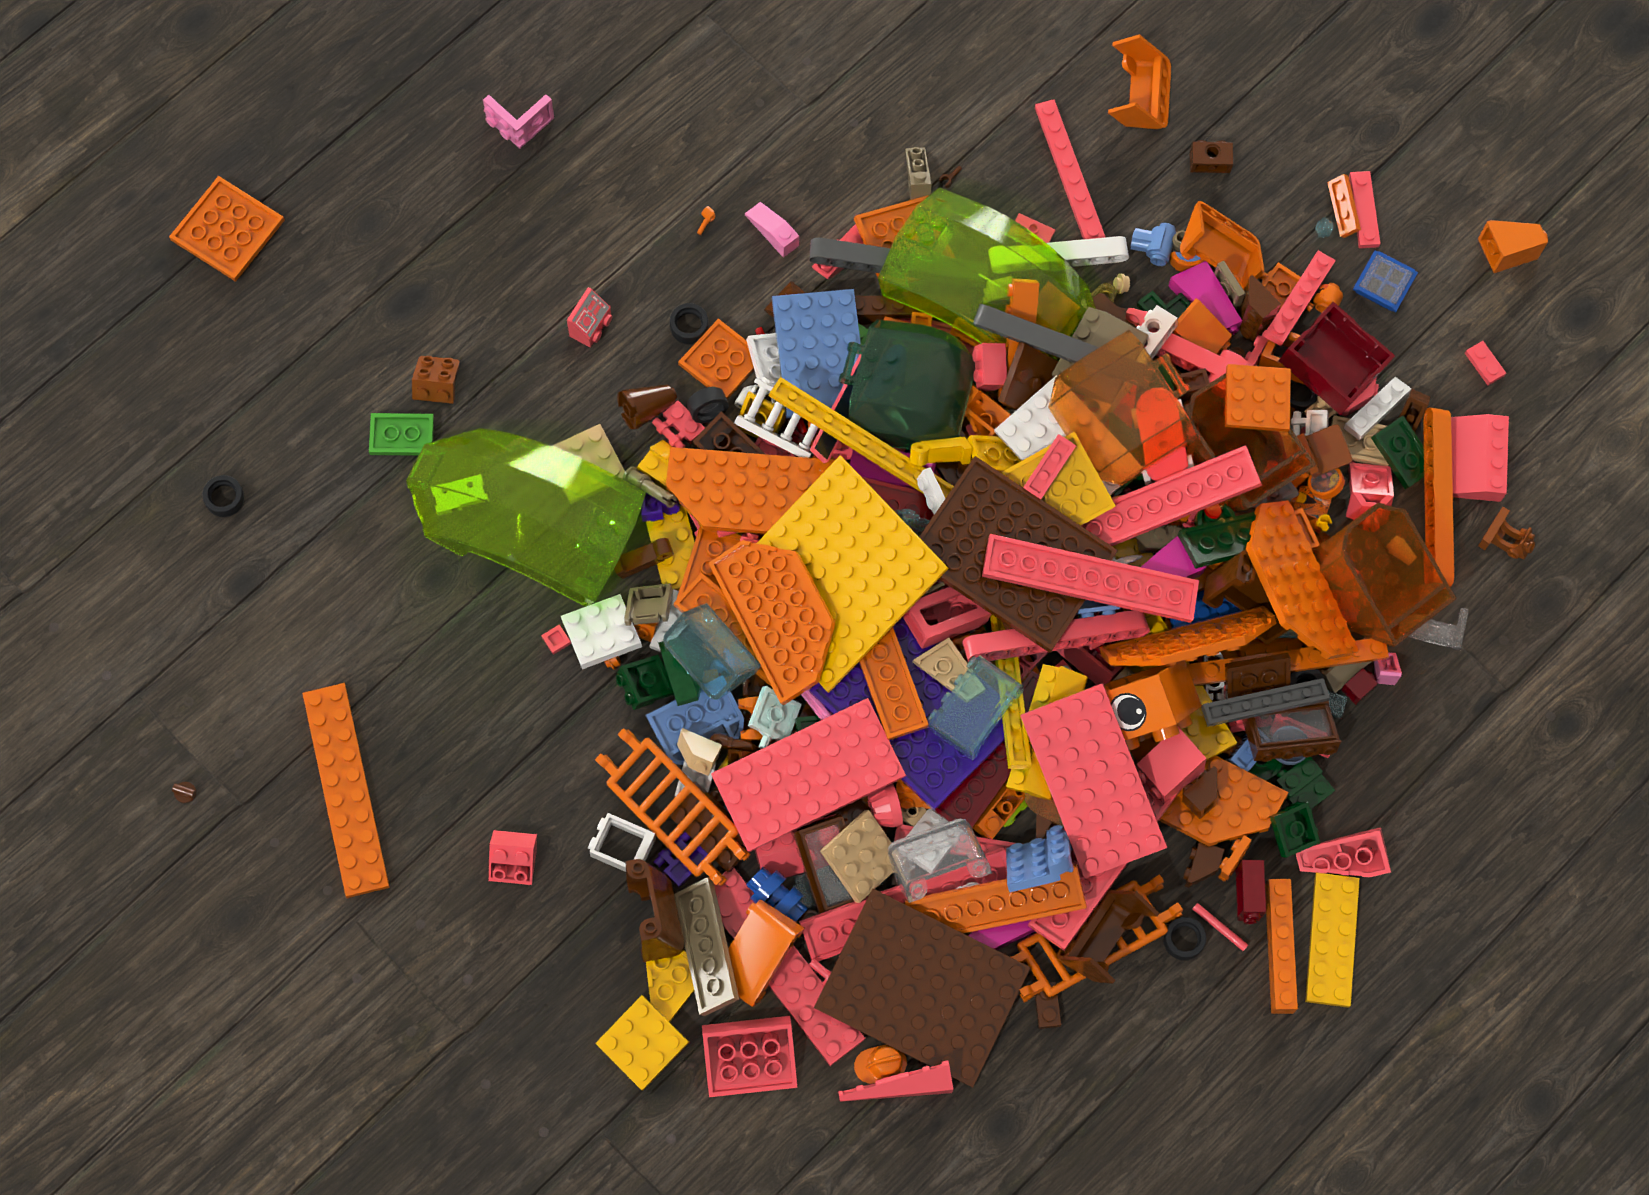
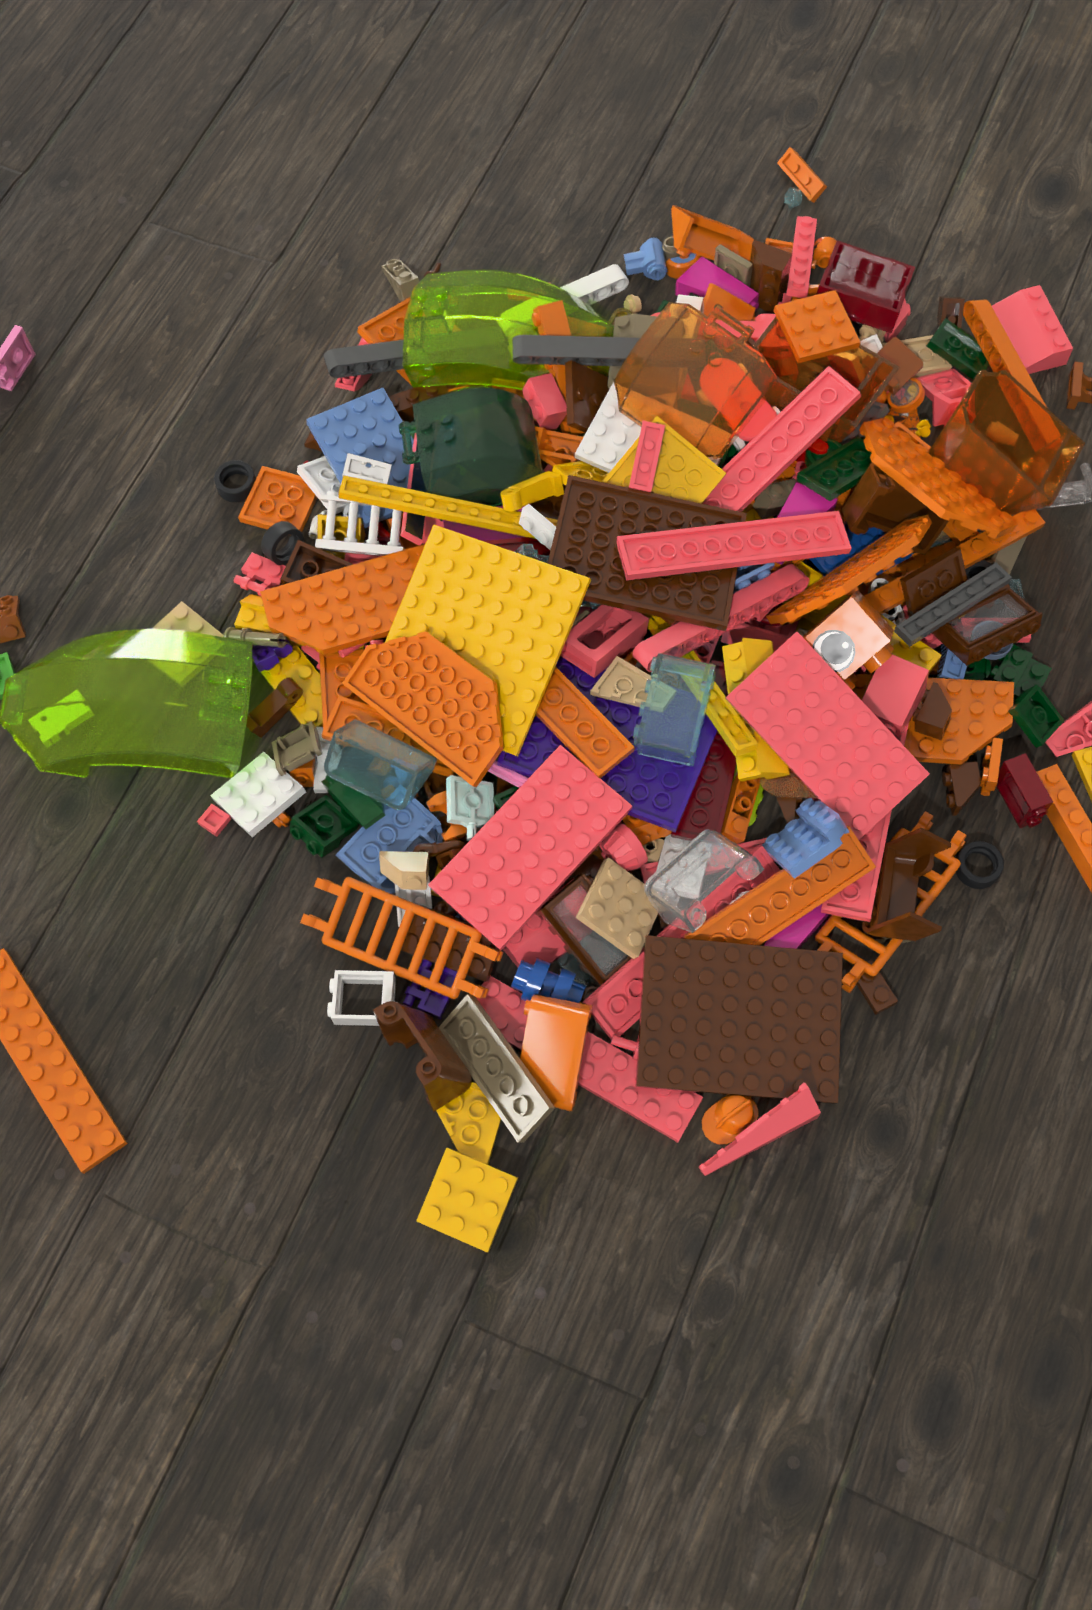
camera: 15 degrees left, 5 degrees down
coral slope [489,830,537,885] -> none
coral slope [567,287,612,348] -> none
reddish brown cone [617,384,677,430] -> none
orange hand [697,206,715,235] -> none
coral slope [702,1016,797,1097] -> none
bright pink slope [745,202,799,258] -> none
coral plate [1035,99,1106,240] -> none
orange windscreen [1108,34,1171,129] -> none
reddish brown brick [1190,140,1233,173] -> none
coral bar [1192,903,1248,951] -> none
dark red brick [1341,668,1378,705] -> none
white plate [1344,377,1411,441] -> none
coral plate [1349,171,1380,248] -> none
clear piece [1353,250,1418,312] -> none
bright pink slope [1374,652,1402,685] -> none
coral plate [1465,341,1506,385] -> none
orange slope [1478,220,1548,273] -> none
none -> white window [342,453,392,484]

